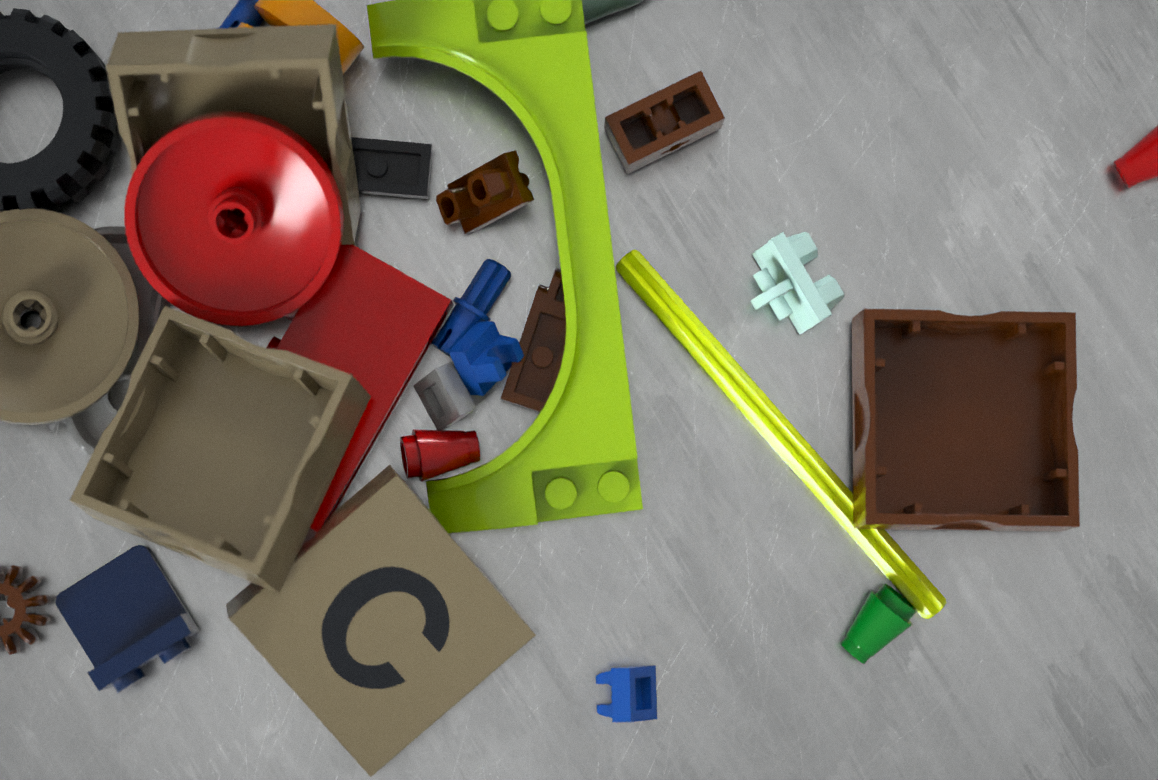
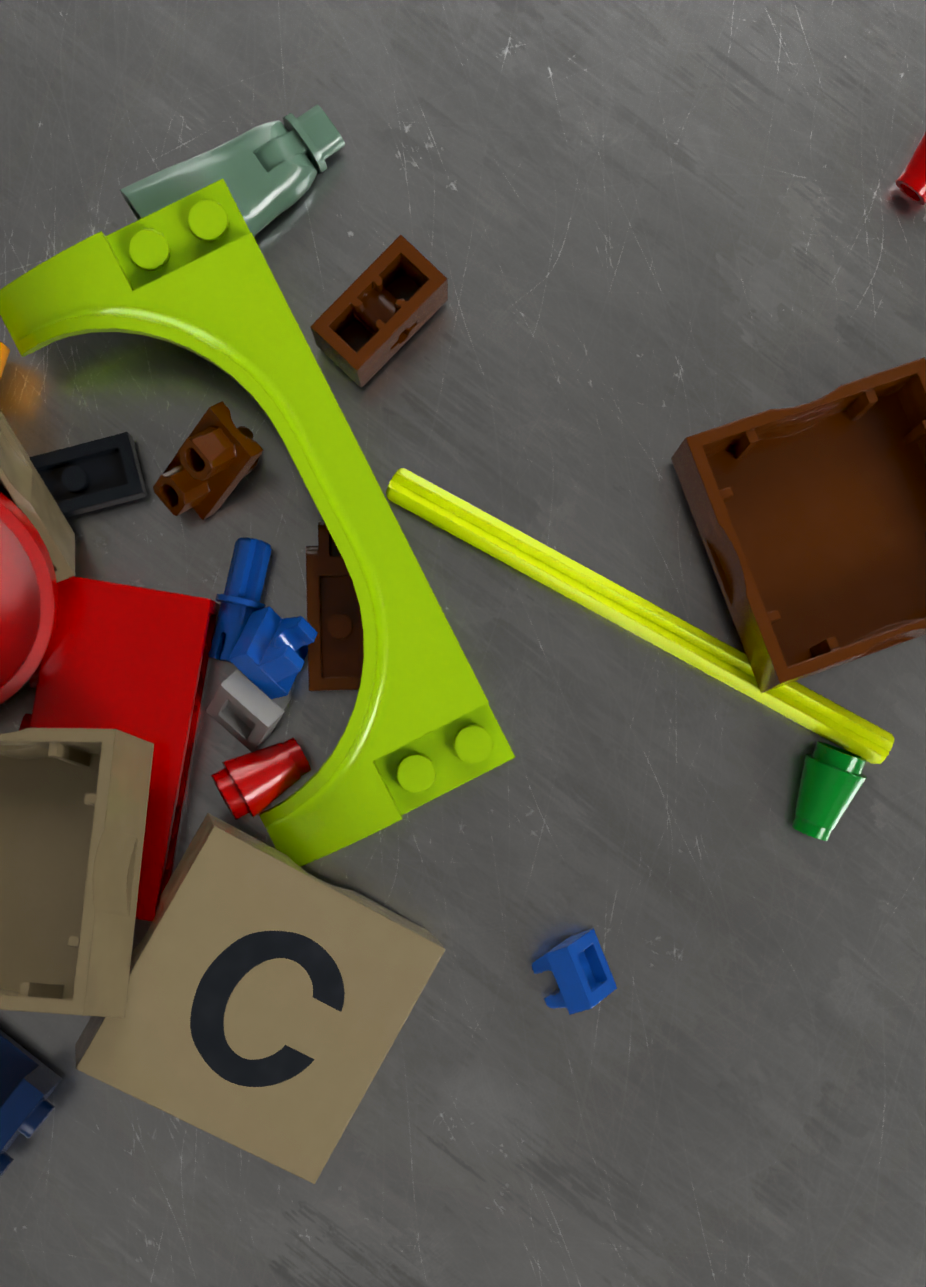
camera: 20 degrees left, 0 degrees up
light aqua hips [750,232,845,335] -> none

